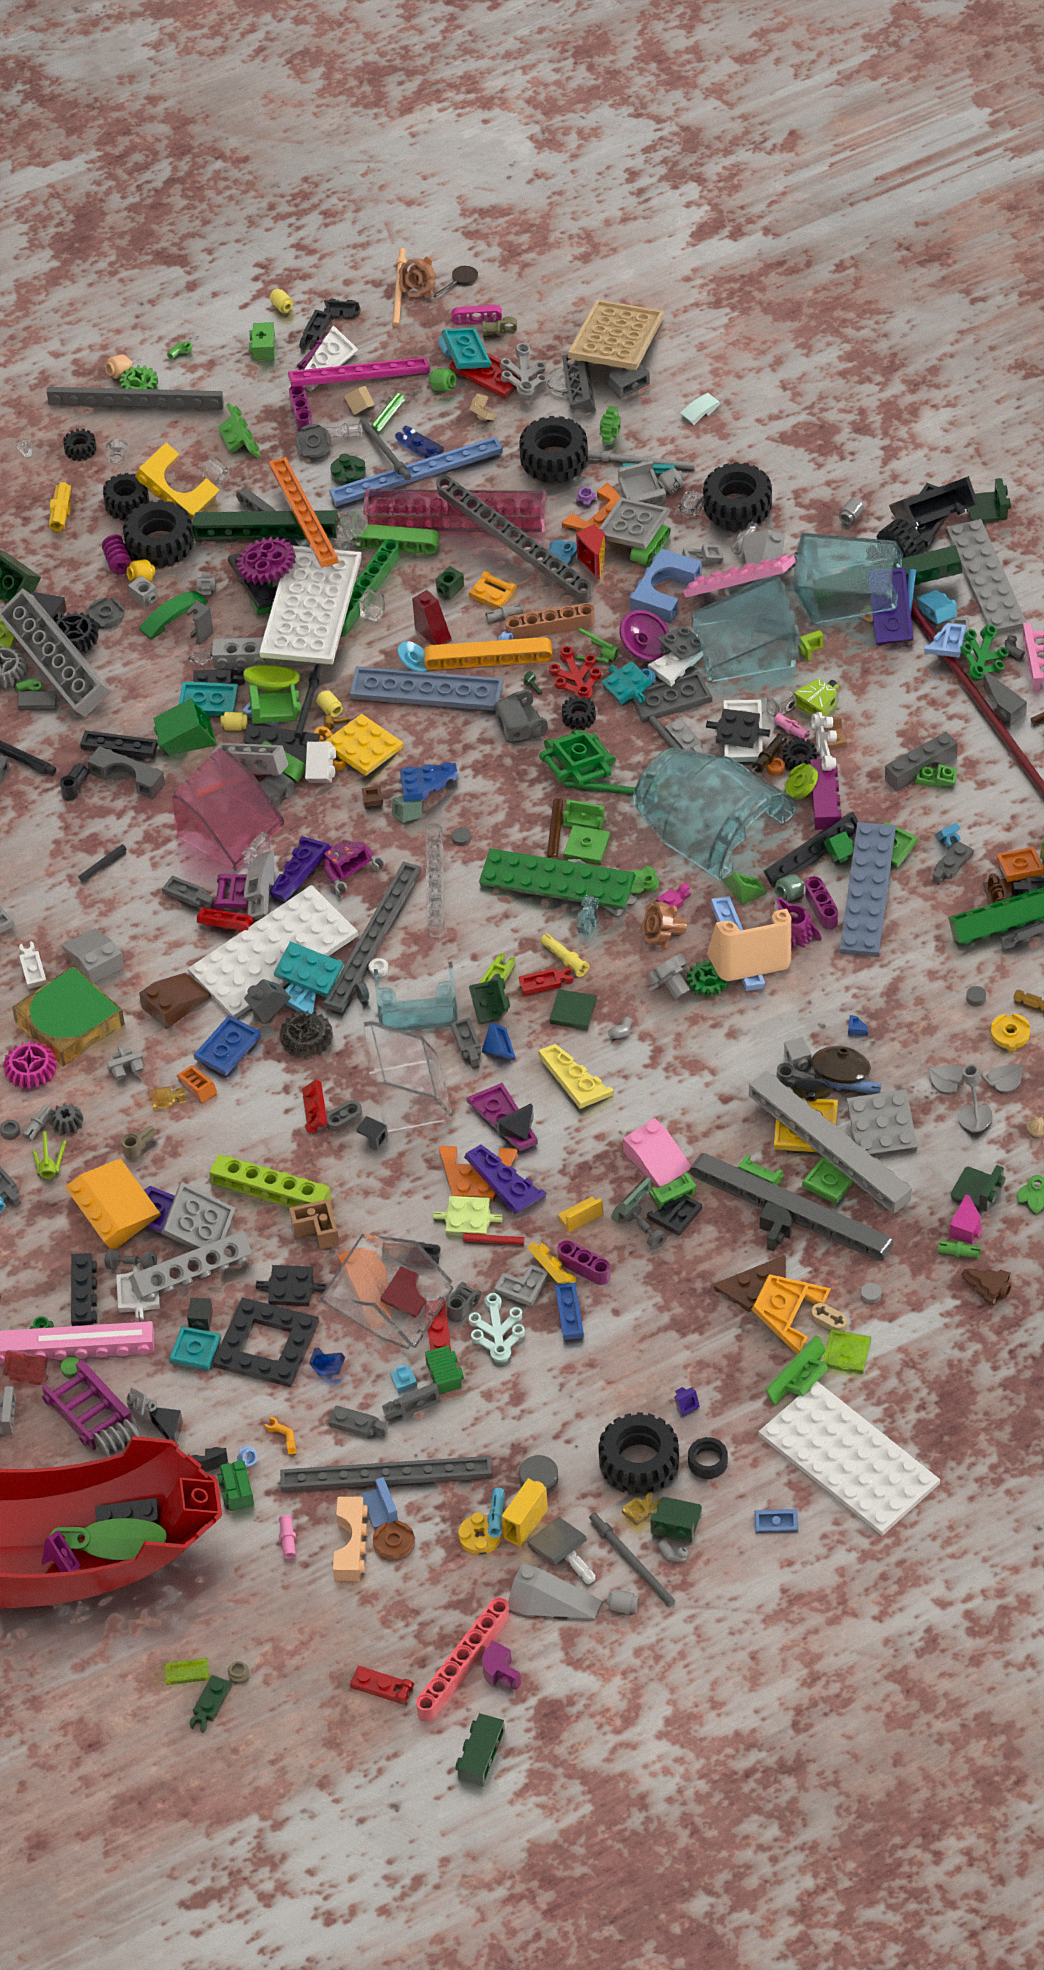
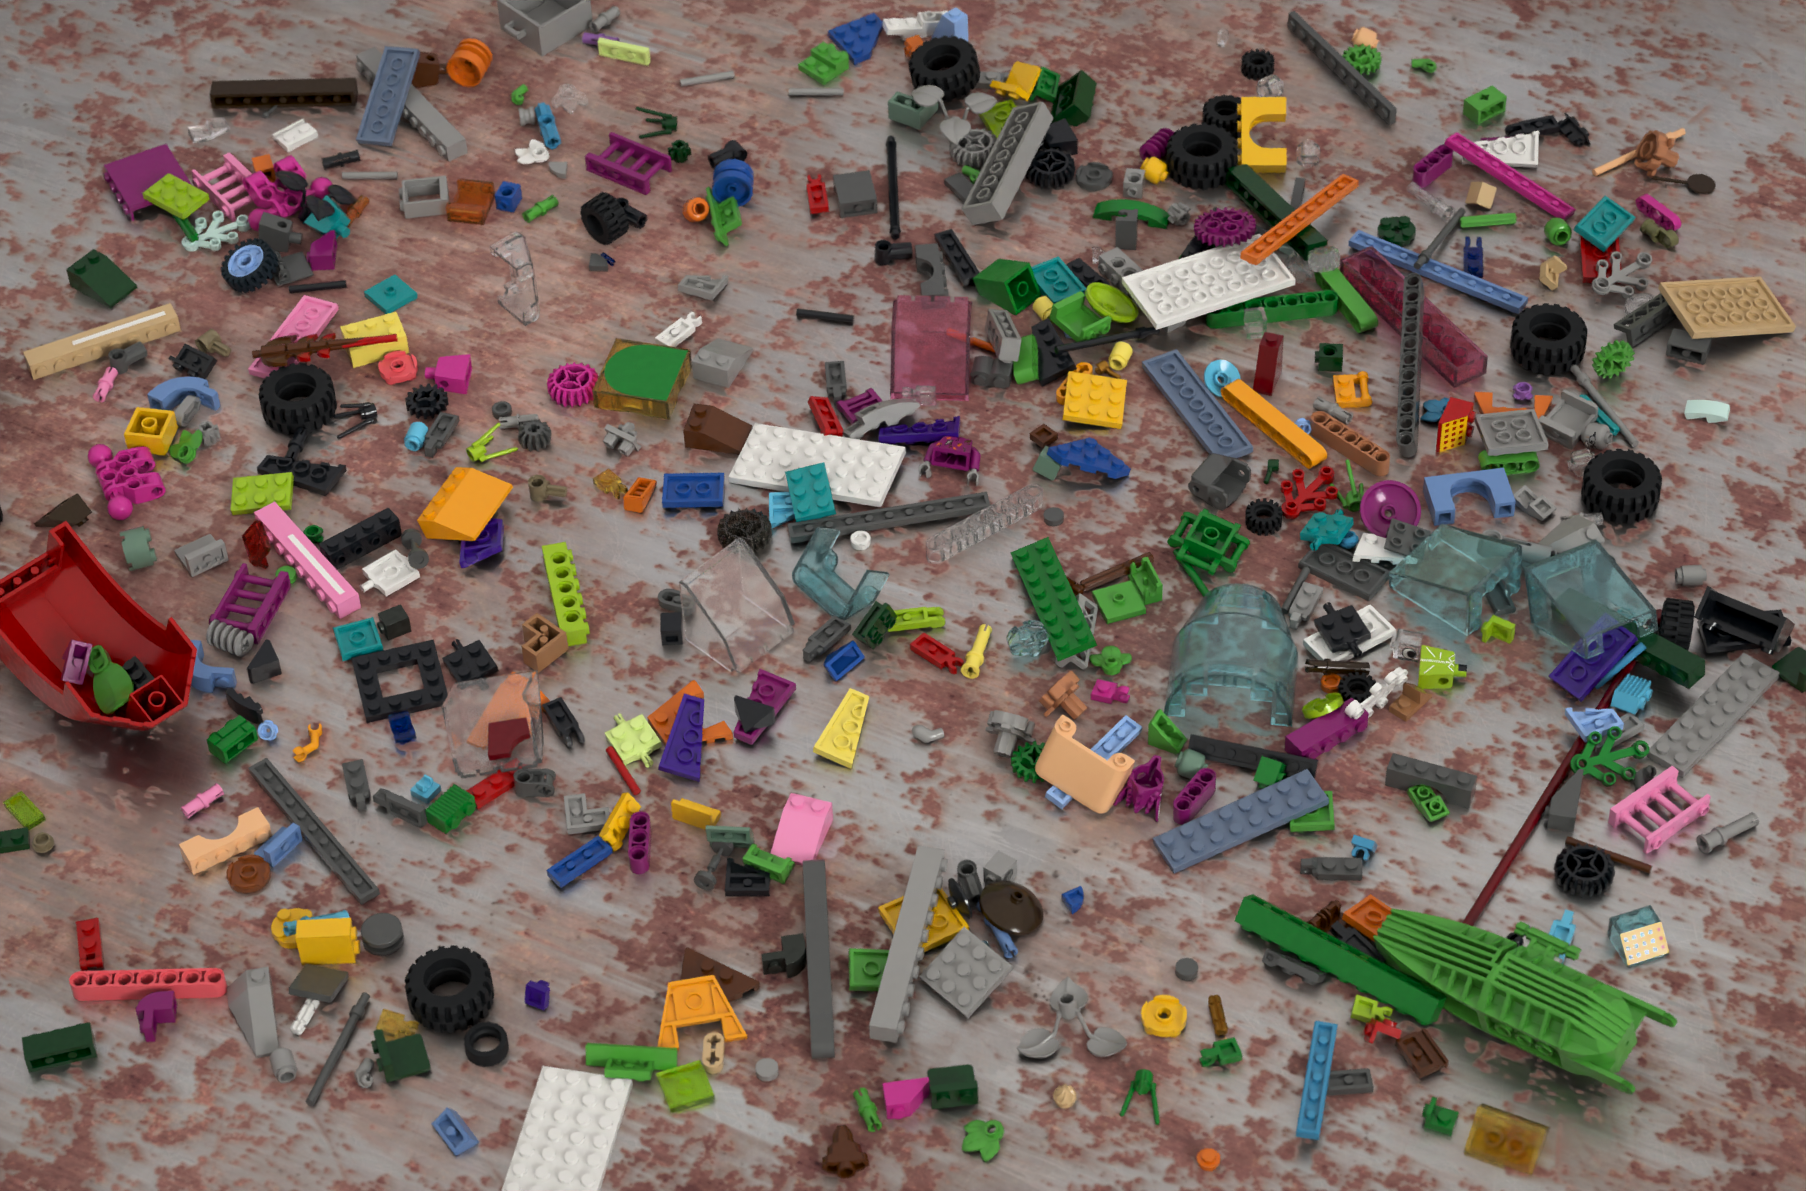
camera: 55 degrees right, 5 degrees down
yellow piece [49,482,72,532] -> none
light grey hinge [126,1387,157,1416] -> none
light grey brick [129,1231,252,1301] -> none
light grey plate [161,1182,235,1259] -> none
bright green bracket [218,403,261,458] -> none
dark grey torso [244,979,291,1024] -> none
light yellow brick [270,289,294,313] -> none
dark grey tile [296,424,331,459] -> none
red plate [302,1079,327,1134] -> none
white brick [305,742,336,783] -> none
light aqua plant [469,1293,525,1363] -> none
dark green tile [549,989,597,1030] -> none
bright pink plate [683,554,796,598] -> none
bright green hinge [738,1155,784,1186] -> none
bright pink pin [774,713,810,741] -> none

